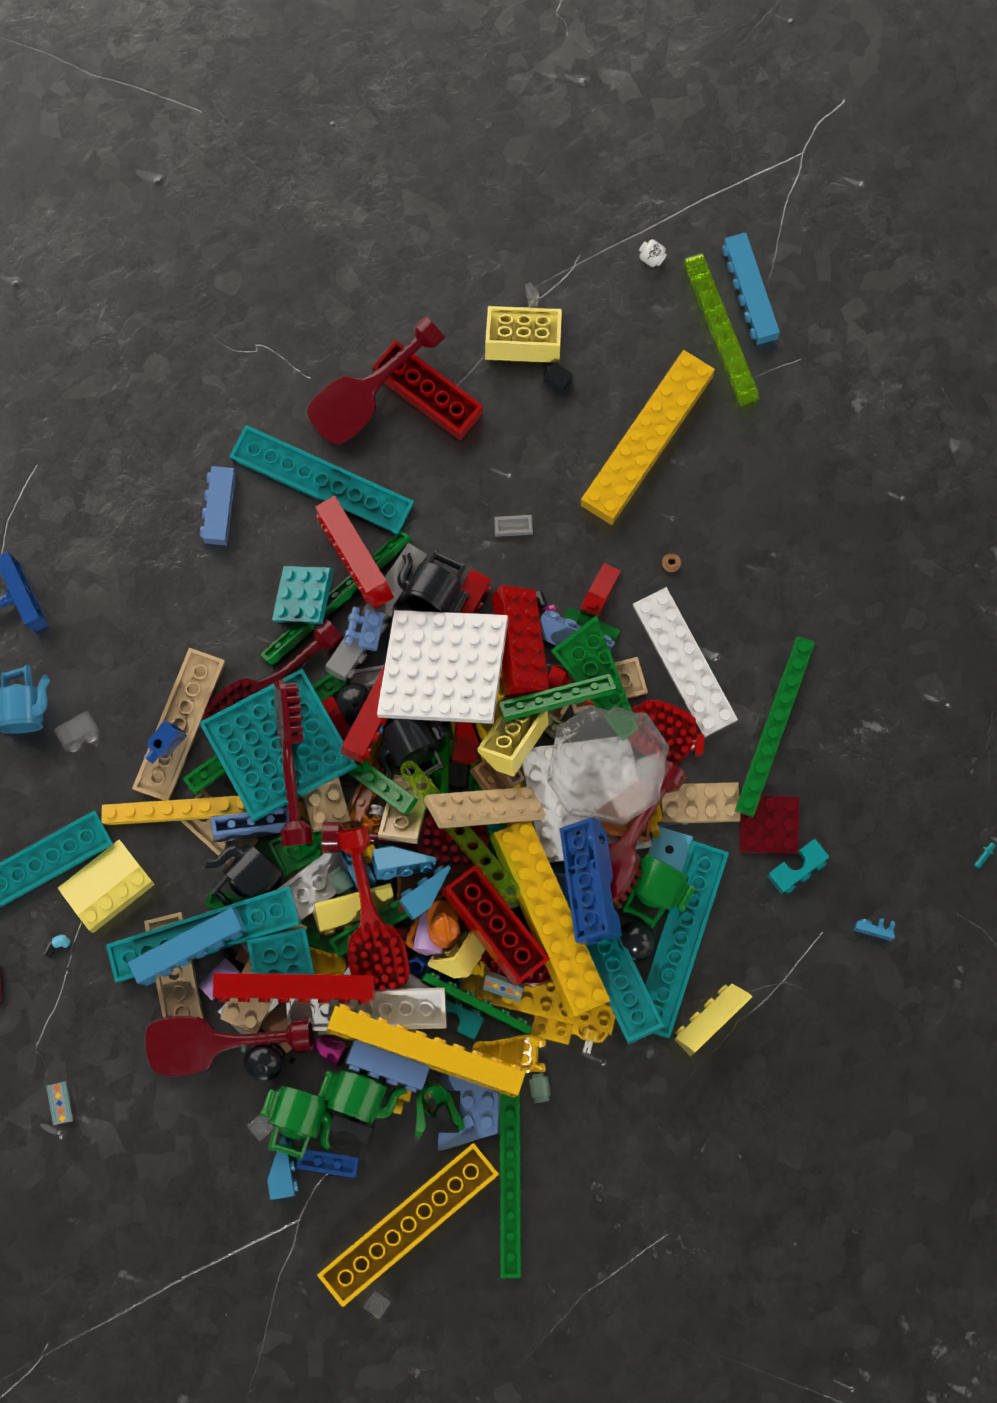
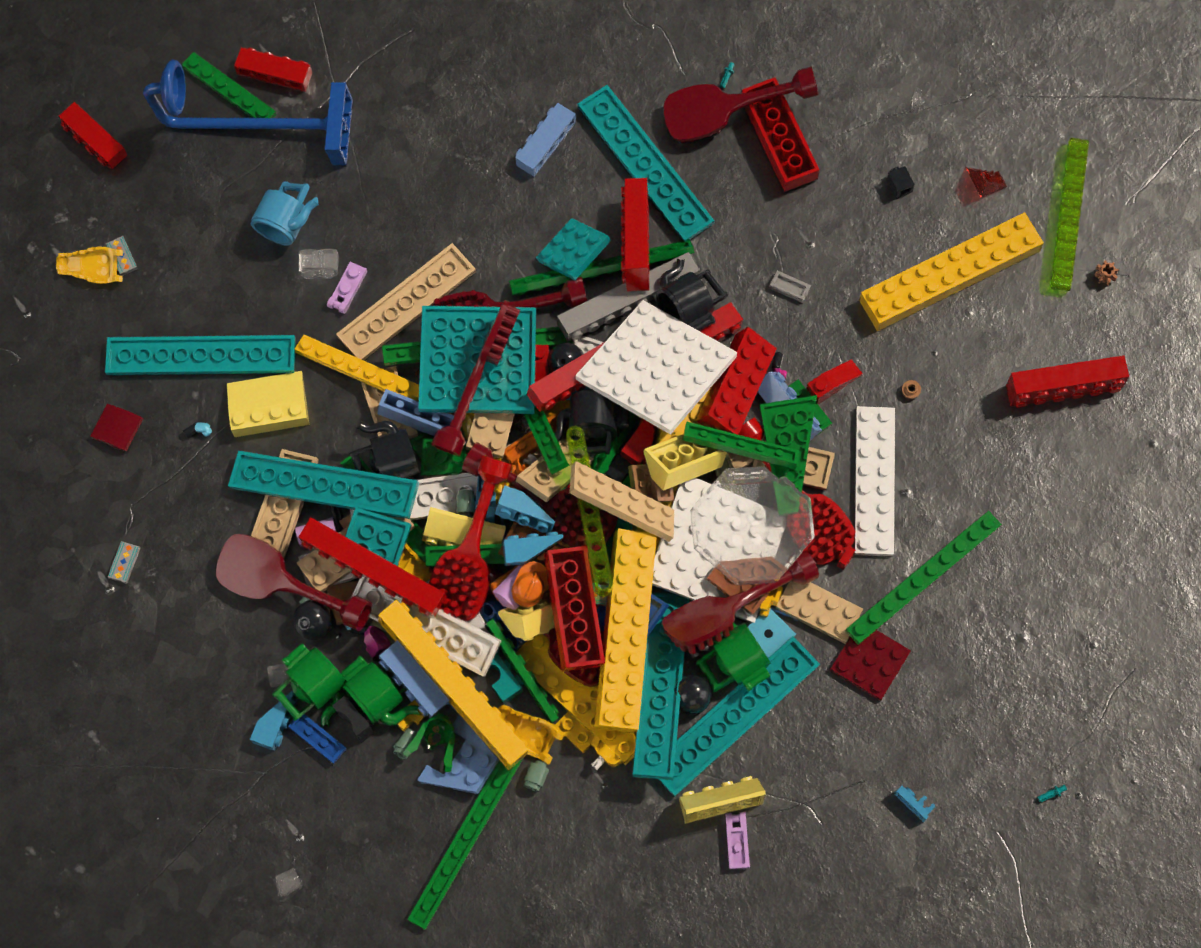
camera: 30 degrees right, 5 degrees down
dark azure brick [128,907,247,986] -> none
blue torso [144,720,188,764] -> none
yellow brick [317,1143,499,1307] -> none
medium blue plate [345,607,385,651] -> none
light grey tile [483,971,525,1002] -> none
light yellow slope [485,306,562,363] -> none
blue piece [559,817,622,945] -> none
white head [639,239,667,267] -> none
dark azure brick [722,233,780,345] -> none
teal arch [767,839,829,895] -> none
none -> lavender plate [327,262,367,314]
none -> sand green cone [393,728,417,759]
none -> teal piece [719,62,735,88]
none -> lavender plate [725,812,750,869]
none -> clear red slope [965,167,1007,198]
none -> red brick [1006,355,1130,408]
none -> nougat gear [1094,260,1119,285]

